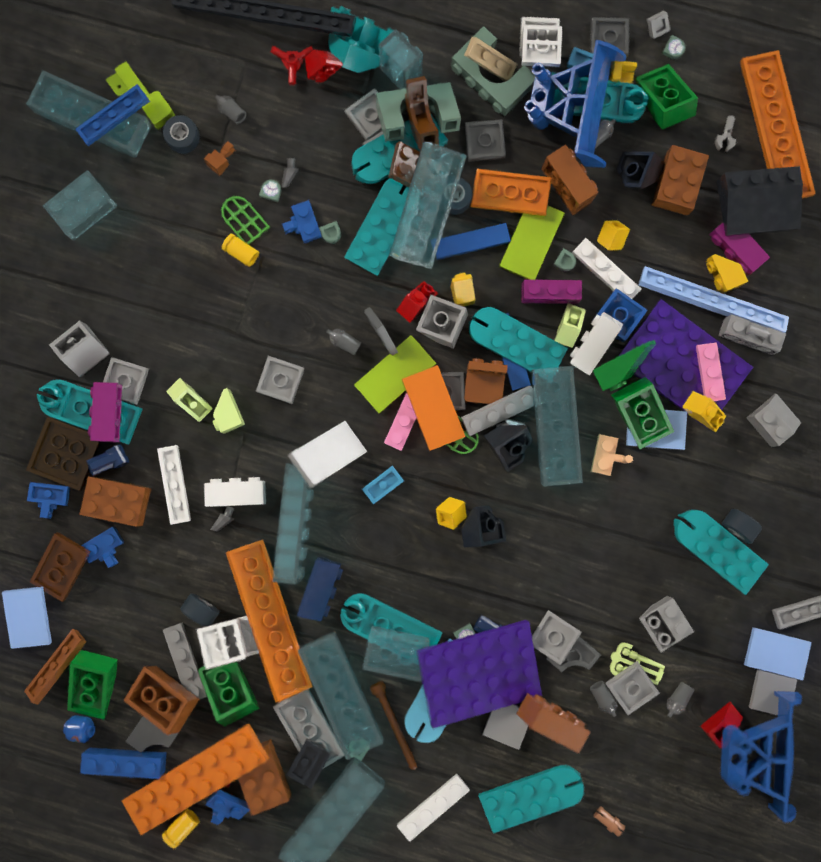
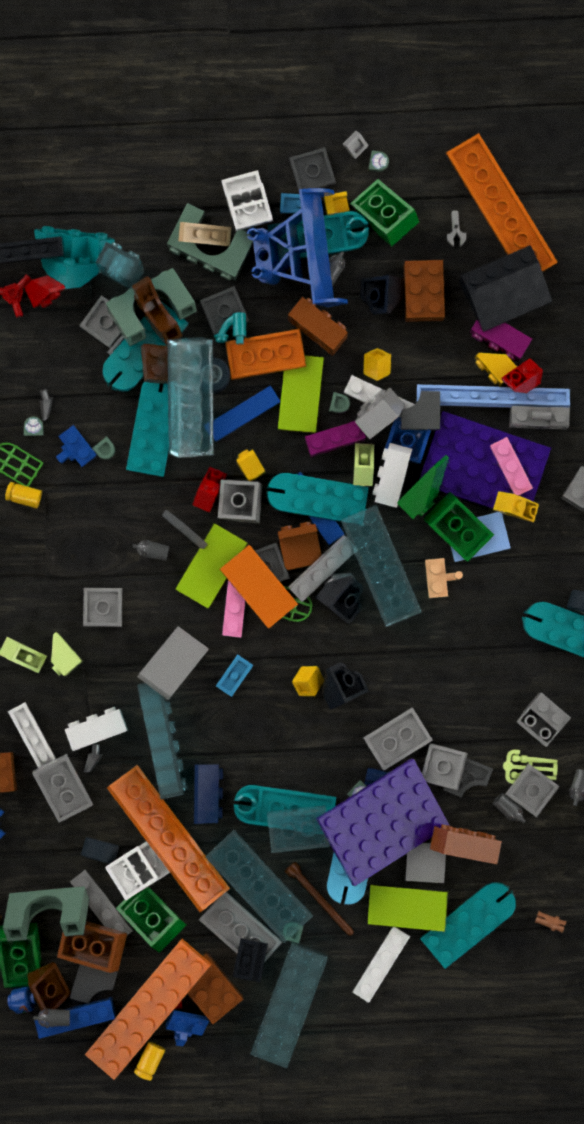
camera: 20 degrees left, 0 degrees up
none -> sand green arch [3,886,89,941]
none -> reddish brown slope [27,962,71,1016]
none -> light grey plate [32,754,93,823]
none -> dark grey piece [33,1008,70,1028]
none -> teal plant [214,312,246,345]
none -> light grey brick [355,388,405,439]
none -> light grey plate [363,707,432,771]
none -> lime tile [368,885,448,932]
none -> dark grey tile [401,391,440,430]
none -> red slope [501,358,543,394]

